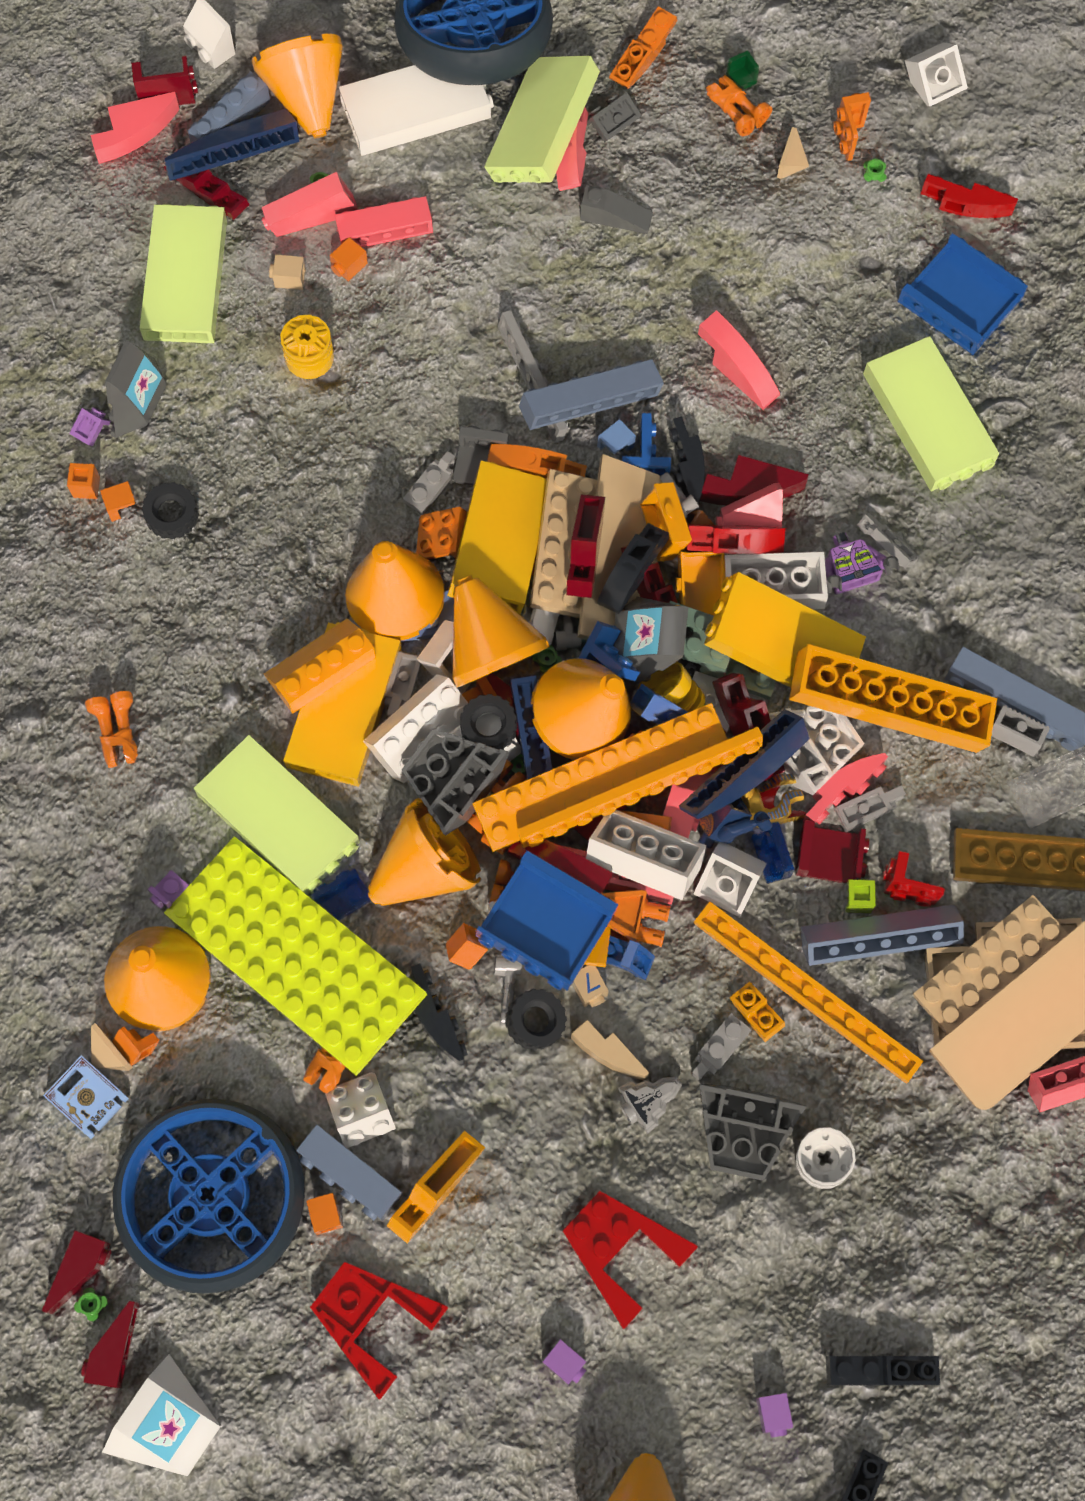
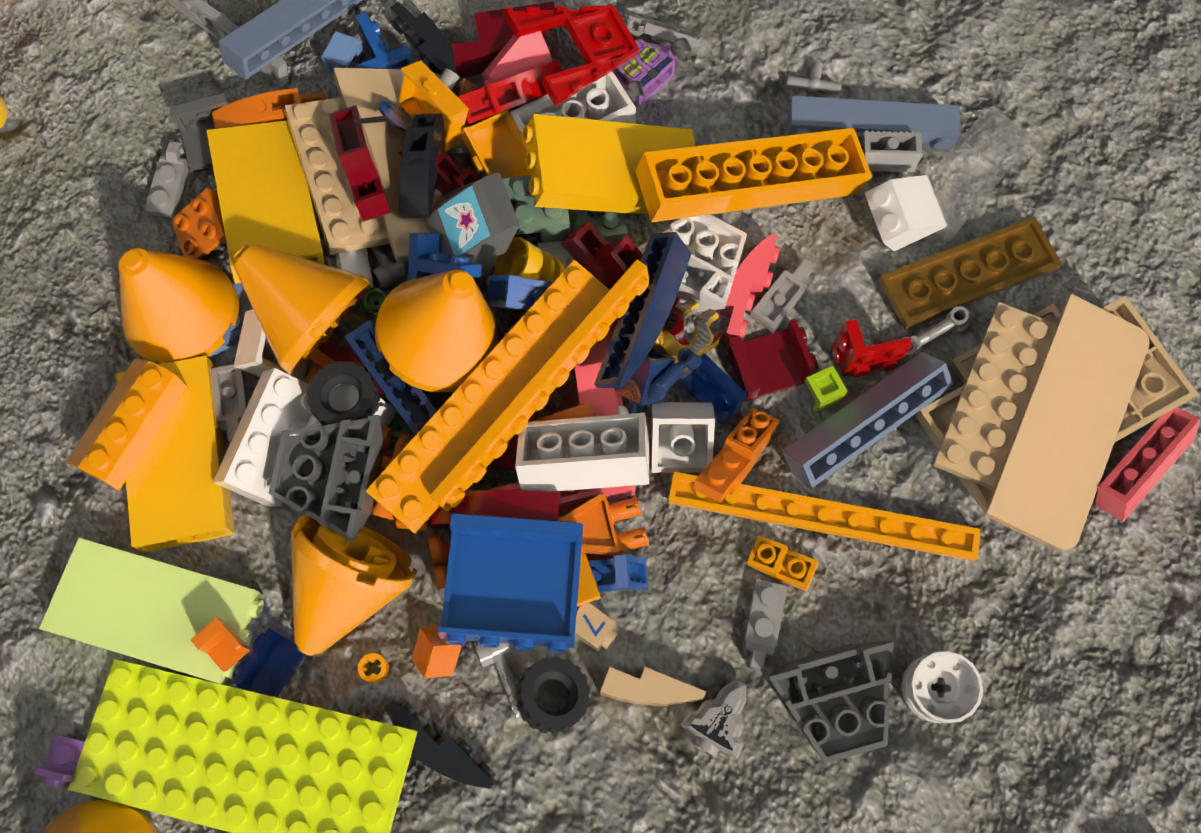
camera: 25 degrees left, 0 degrees up
none -> orange panel [190,617,250,672]
none -> piece [354,101,413,132]
none -> light orange bush [358,653,389,684]
none -> red wing [503,5,640,106]
none -> orange slope [693,408,780,503]
none -> light grey piece [786,61,842,94]
none -> white slope [865,175,947,251]
none -> light grey brick [901,306,970,358]

